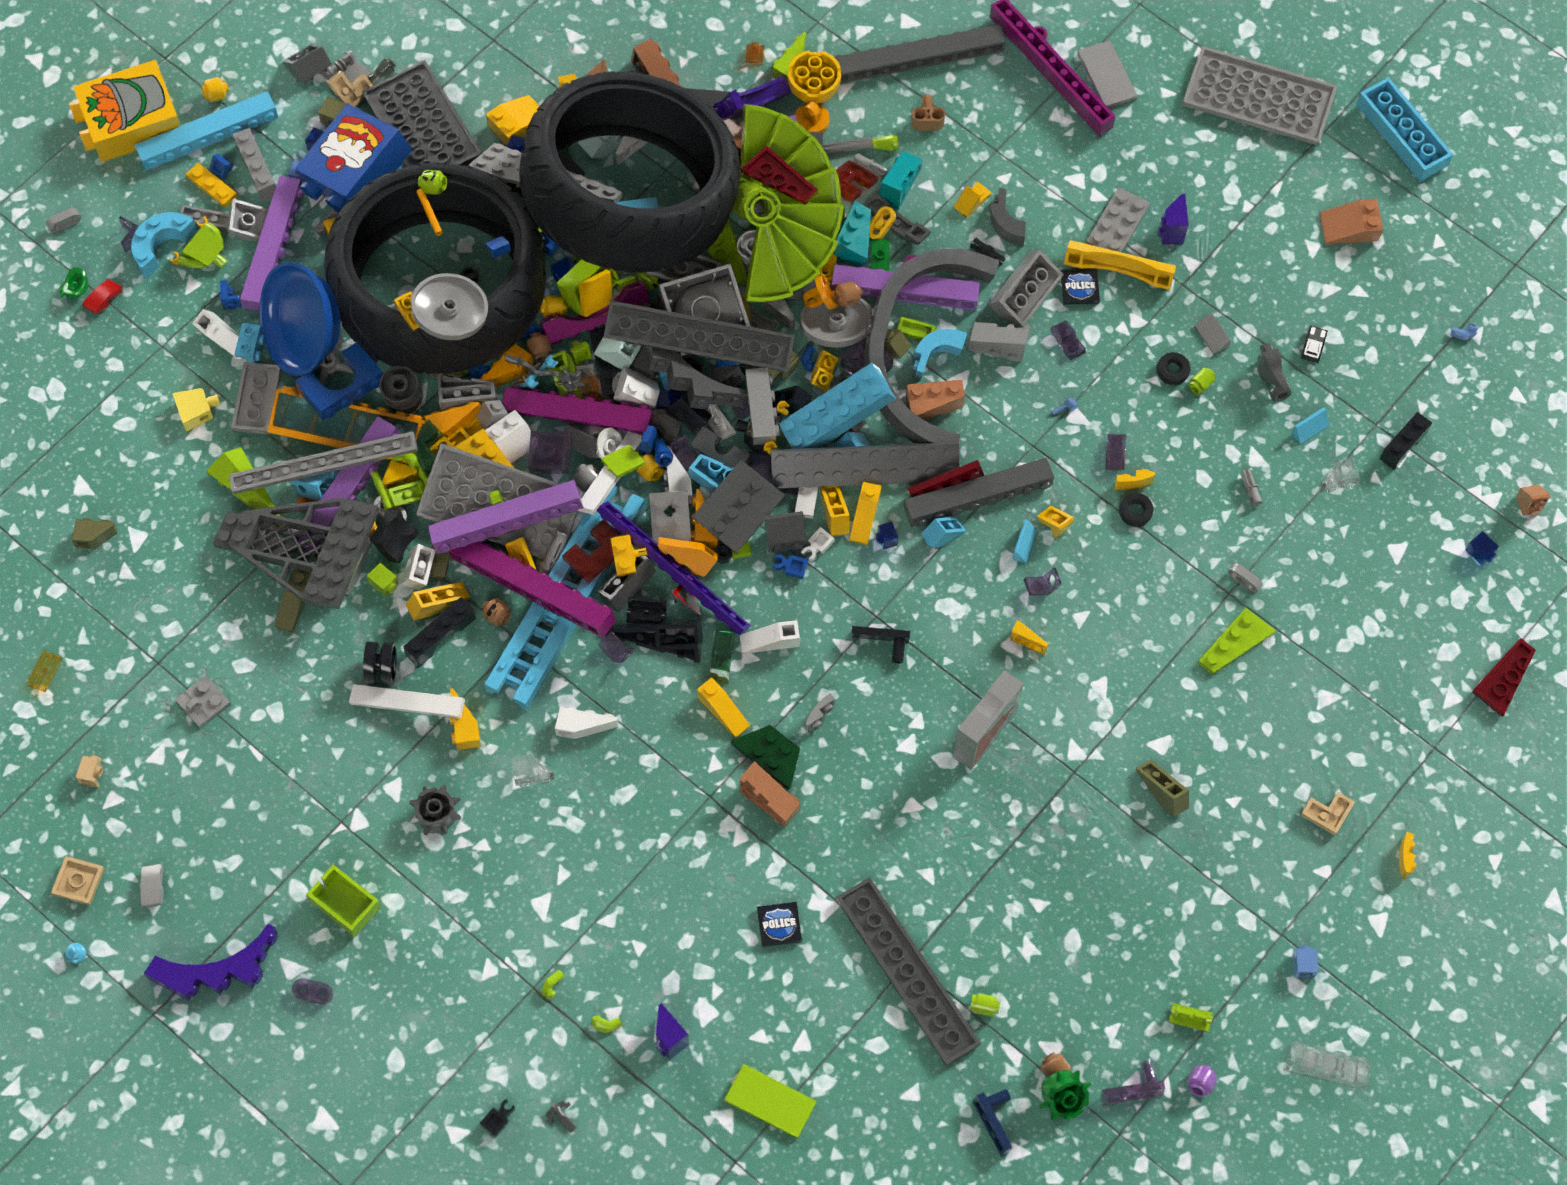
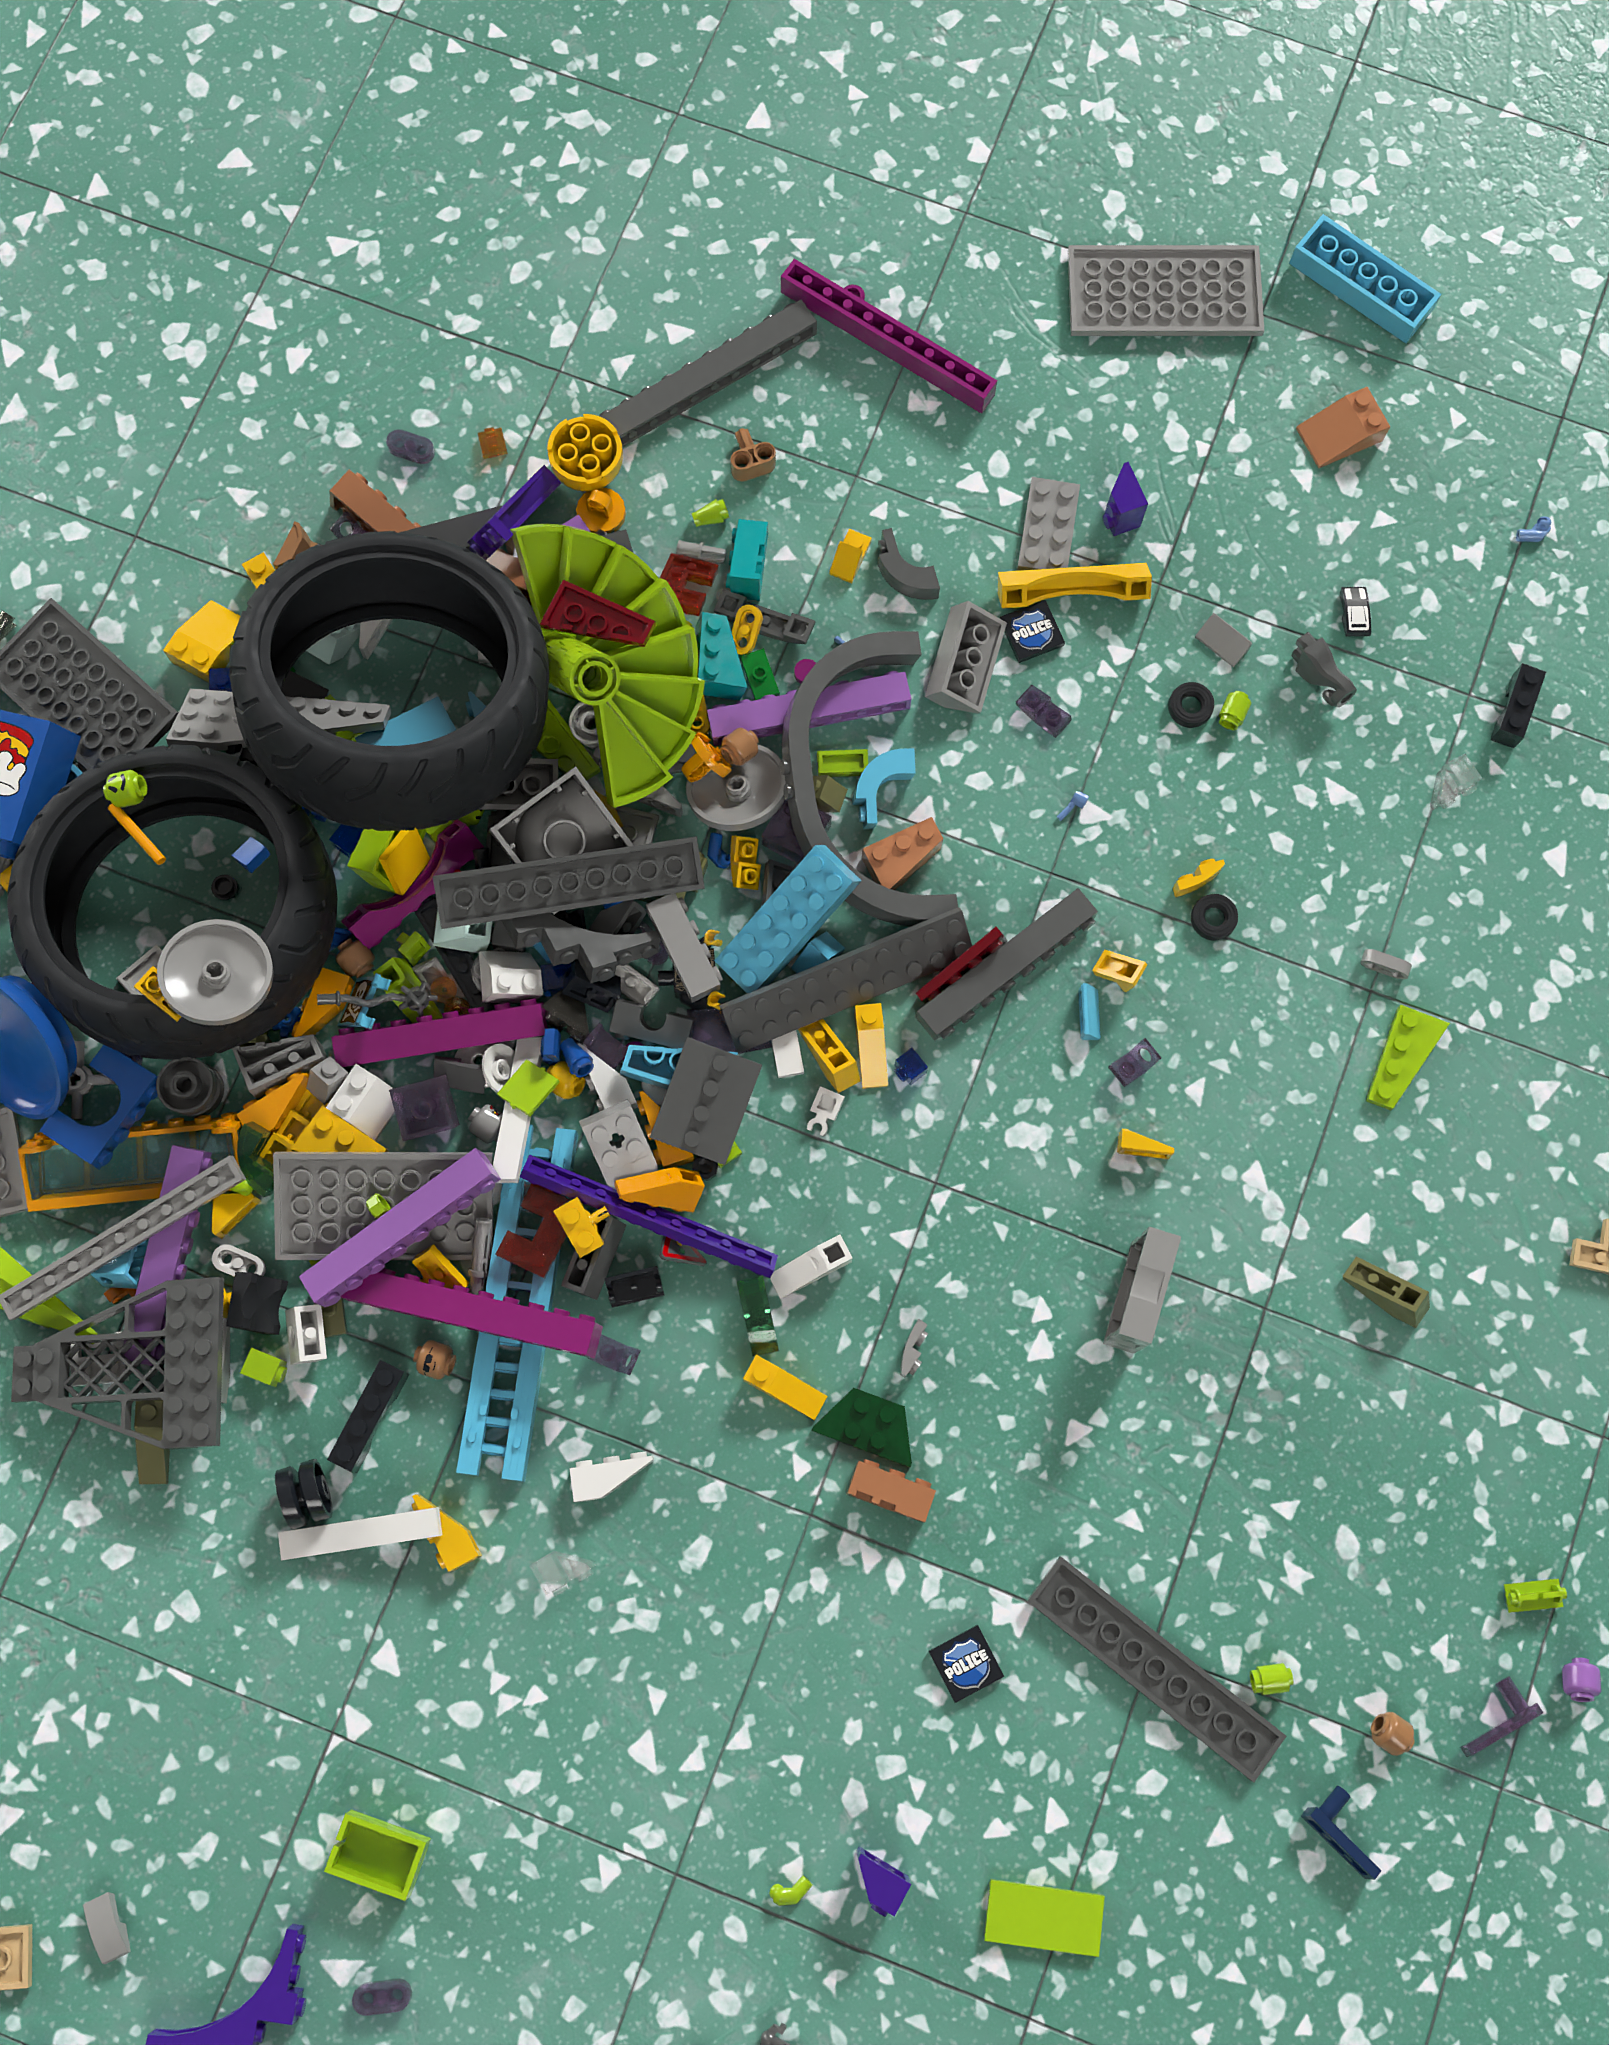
camera: 20 degrees left, 10 degrees up
light grey hinge [175,675,231,729] -> none
lime plate [371,459,428,511] -> none
yellow slope [406,582,470,621] -> none
dark grey brick [409,785,461,835] -> none
yellow head [540,295,568,317] -> none
lime arm [541,970,564,1000] -> none
black wedge [605,619,703,663] -> none
dark grey slope [765,511,806,553] -> none
lime slope [772,32,806,85] -> none
black slope [772,385,812,414] -> none
blue plate [773,554,808,579] -> none
light grey axle [823,137,873,154] -> none
black piece [851,626,910,664] -> none
medium azure slope [921,517,966,548] -> none
light grey wedge [968,322,1030,362] -> none
black pin [970,238,1005,267] -> none
green brick [1040,1069,1091,1120] -> none
light grey tile [1077,40,1138,108] -> none
clear purple slope [1106,434,1126,470] -> none
light grey axle [1241,469,1263,507] -> none
medium azure slope [1292,408,1329,444] -> none
none -> plate [386,430,435,464]

